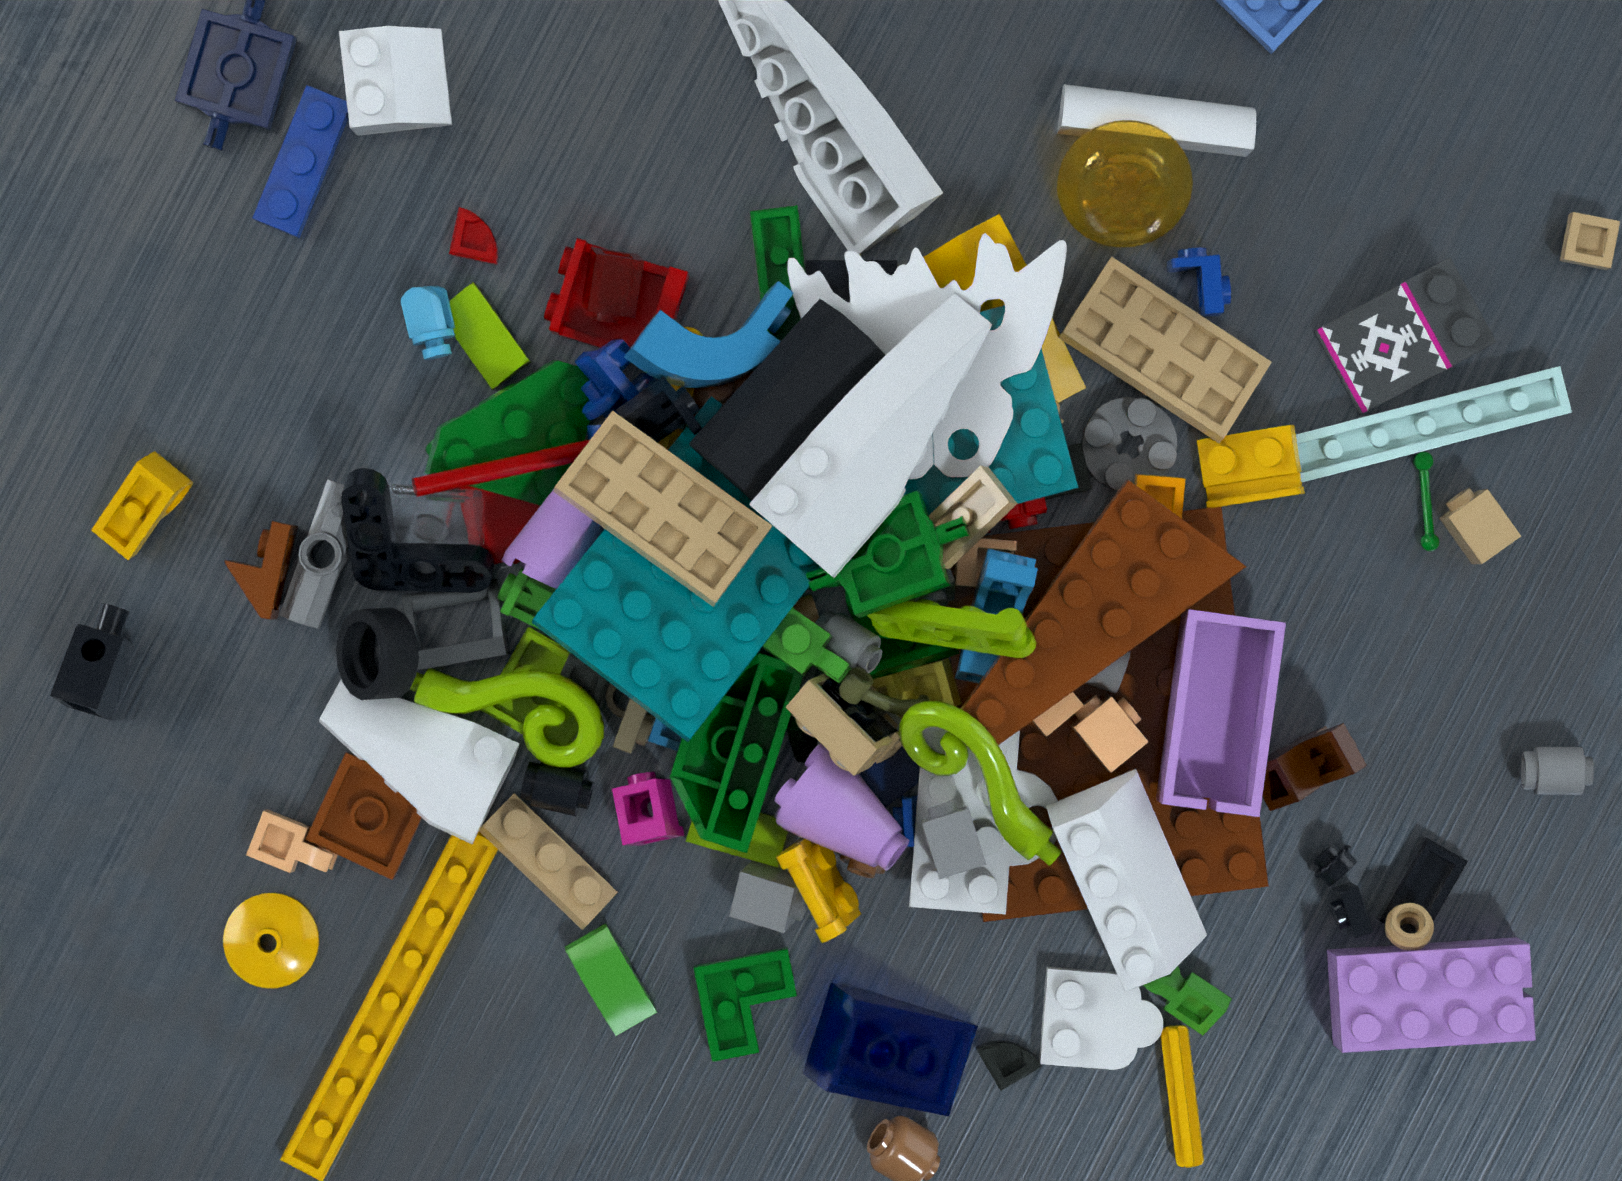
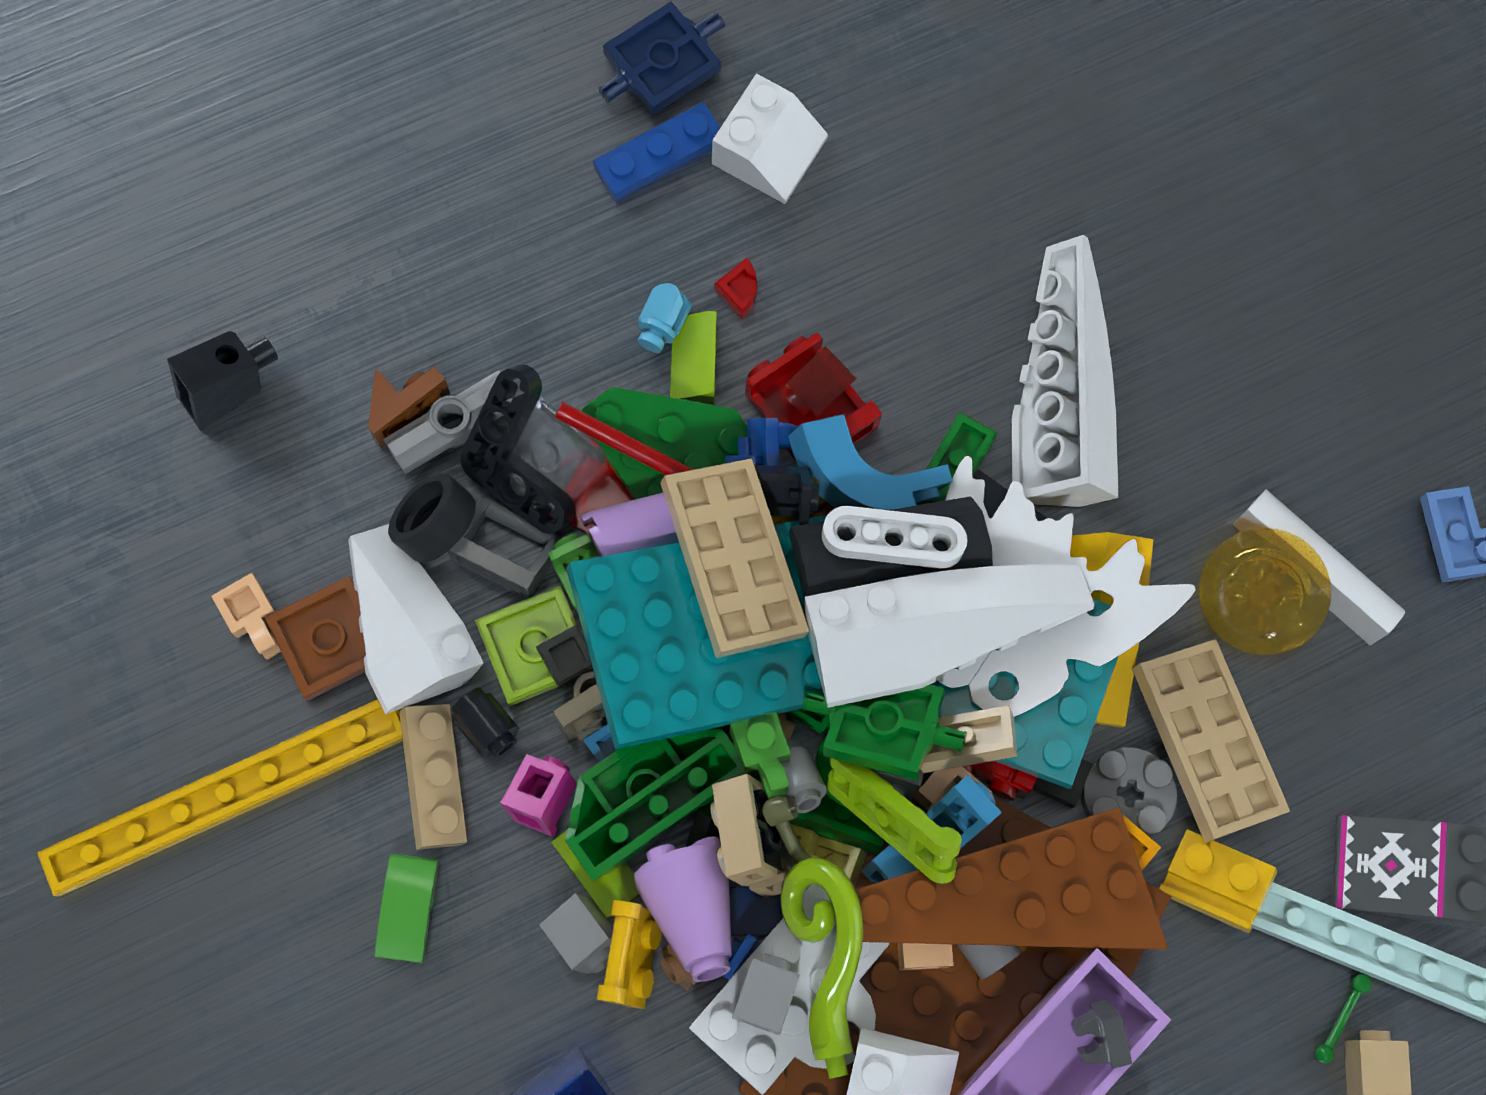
camera: 30 degrees right, 15 degrees down
yellow plate [91,451,193,560] -> none
yellow dish [223,893,319,989] -> none
lime plant [410,668,604,767] -> none
green plate [693,947,797,1062] -> none
light nougat brick [1070,694,1148,773] -> none
blue bracket [1167,247,1231,318] -> none
none -> white plate [822,506,967,568]
none -> dark grey tile [1071,999,1133,1069]

